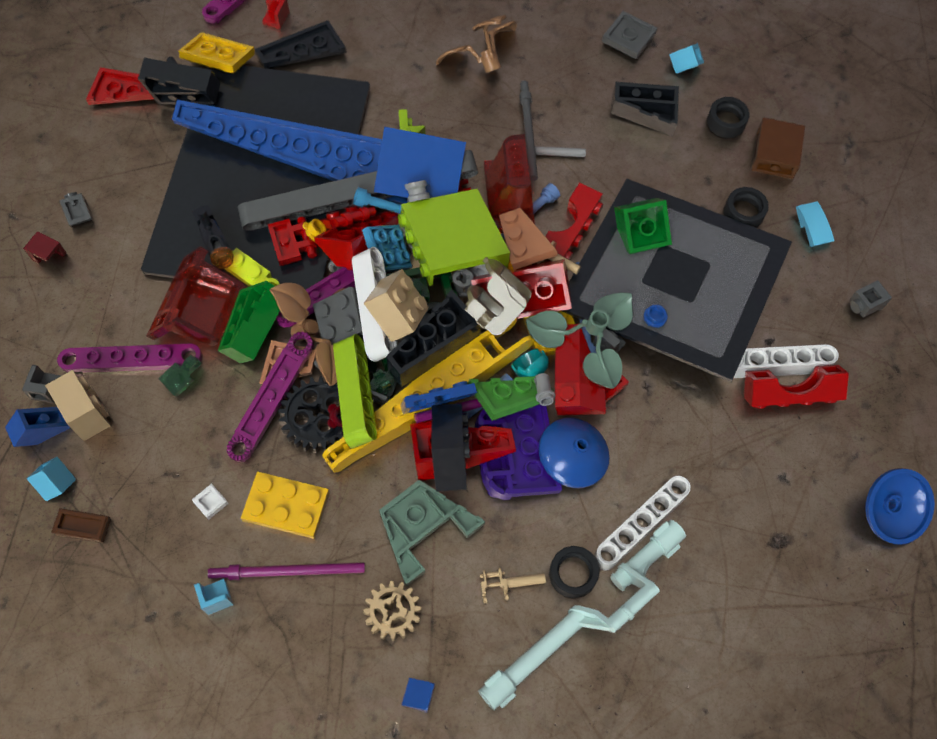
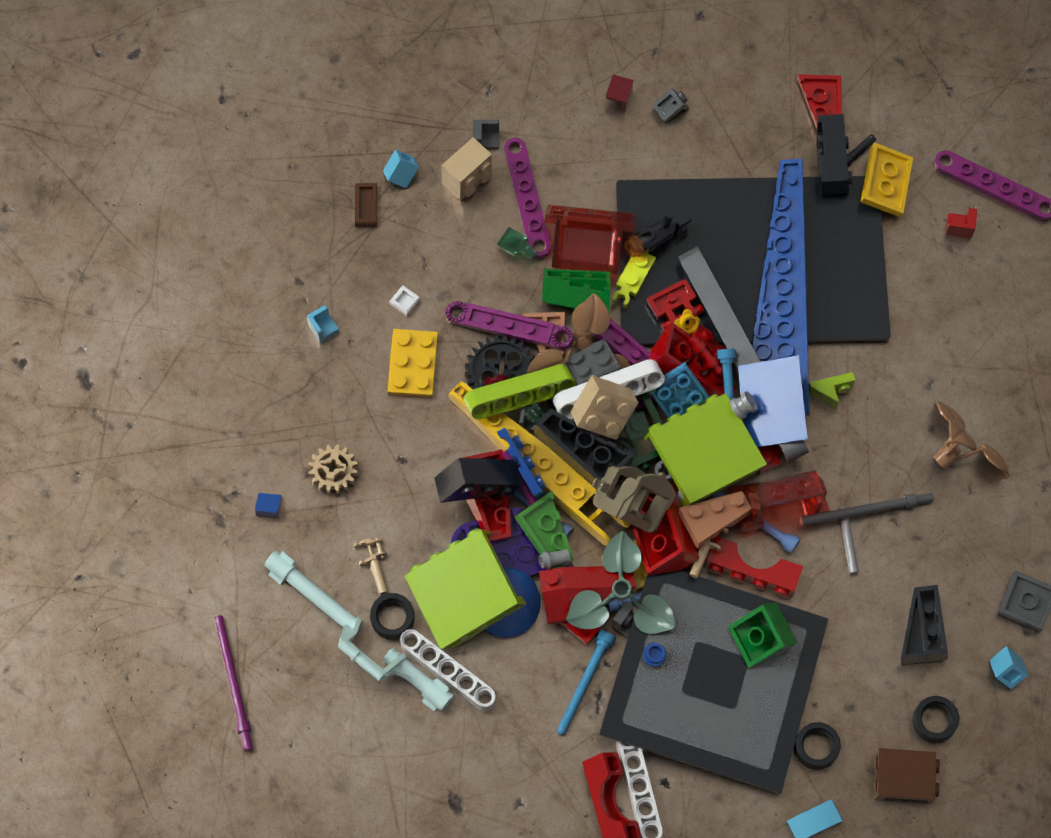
camera: 80 degrees right, 5 degrees up
blue slope [5,407,71,447] -> none
magenta bar [208,562,365,580] -> none
black wing [255,20,347,68] -> none
sand green wing [379,480,485,586] -> none
teal hair [511,348,549,377] -> none
none -> lime panel [405,528,526,650]
none -> dark azure piece [557,630,616,735]

